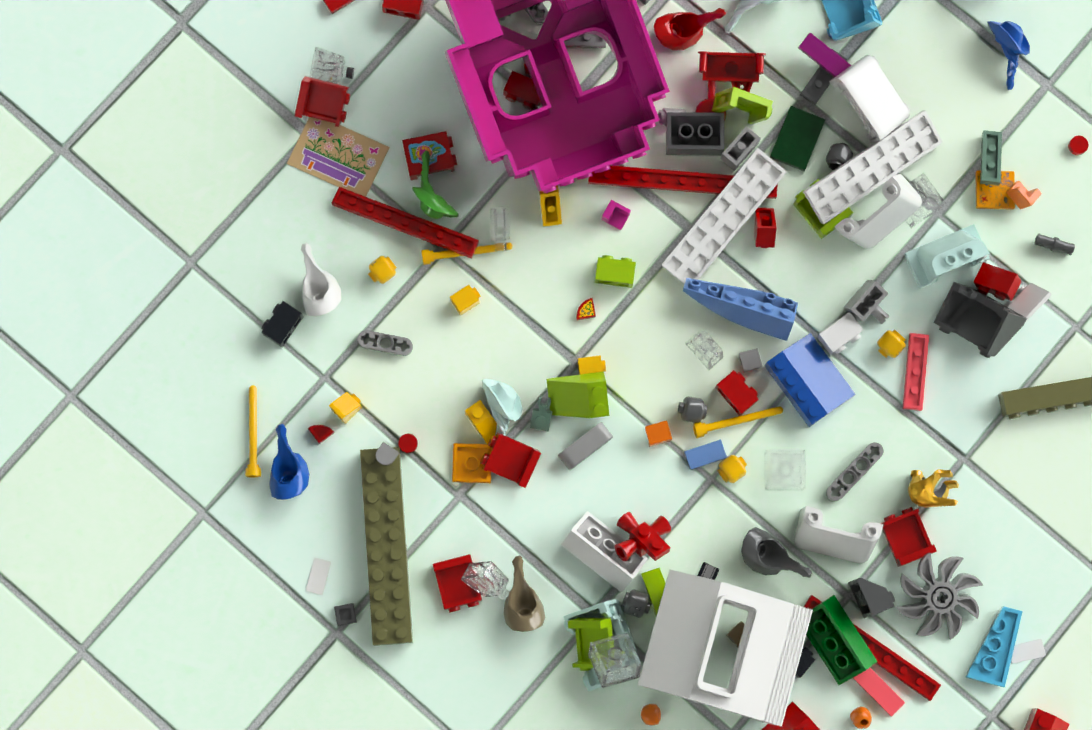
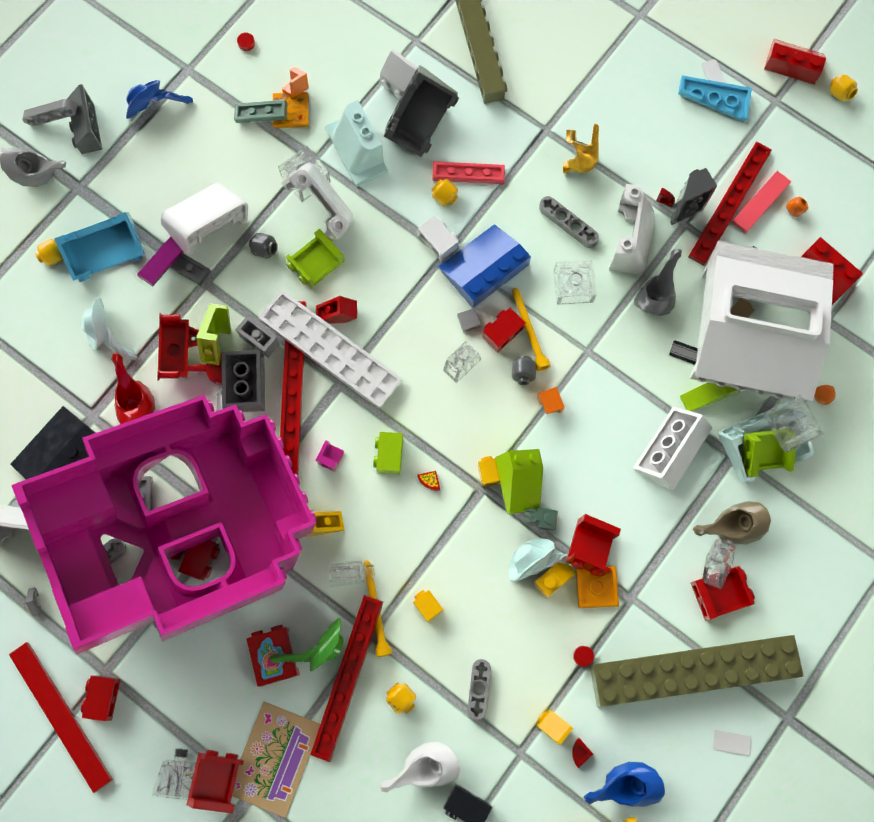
camera: 90 degrees left, 5 degrees down
dark grey tile [334,603,357,626] -> none
light grey tile [376,442,399,466] -> none
light grey beam [558,422,613,471] -> none
red brick [615,512,671,561] -> none
dark grey head [621,589,652,618] -> none
medium blue wedge [683,278,798,341] -> none
medium blue tile [684,439,727,470] -> none
yellow head [717,455,747,483] -> none
dark green tile [770,106,826,171] -> none
white plate [803,110,943,224] -> none
green slope [806,595,878,685] -> none
light grey brick [843,280,890,324] -> none
red panel [881,507,937,567] -> none
light grey piece [896,553,983,640] -> none
red brick [973,262,1022,301] -> none
dark grey pin [1034,233,1075,256] -> none
none -> red tile [656,188,675,207]

